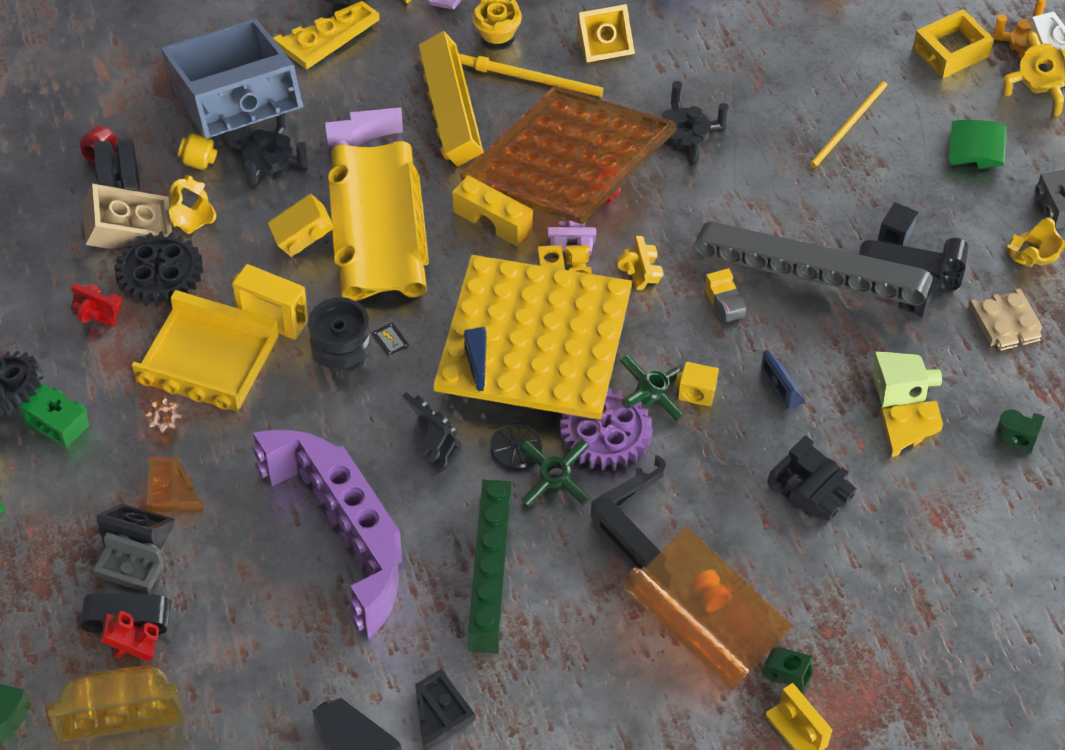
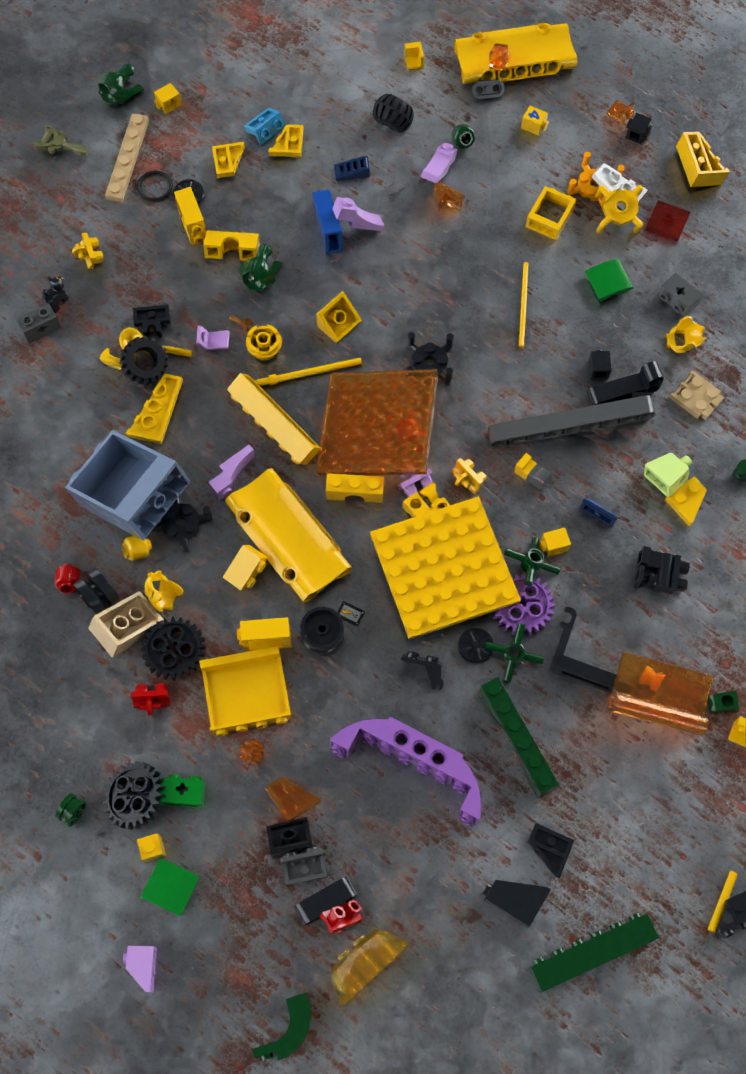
camera: 30 degrees left, 15 degrees up
dark blue slope [464,327,487,392] -> none

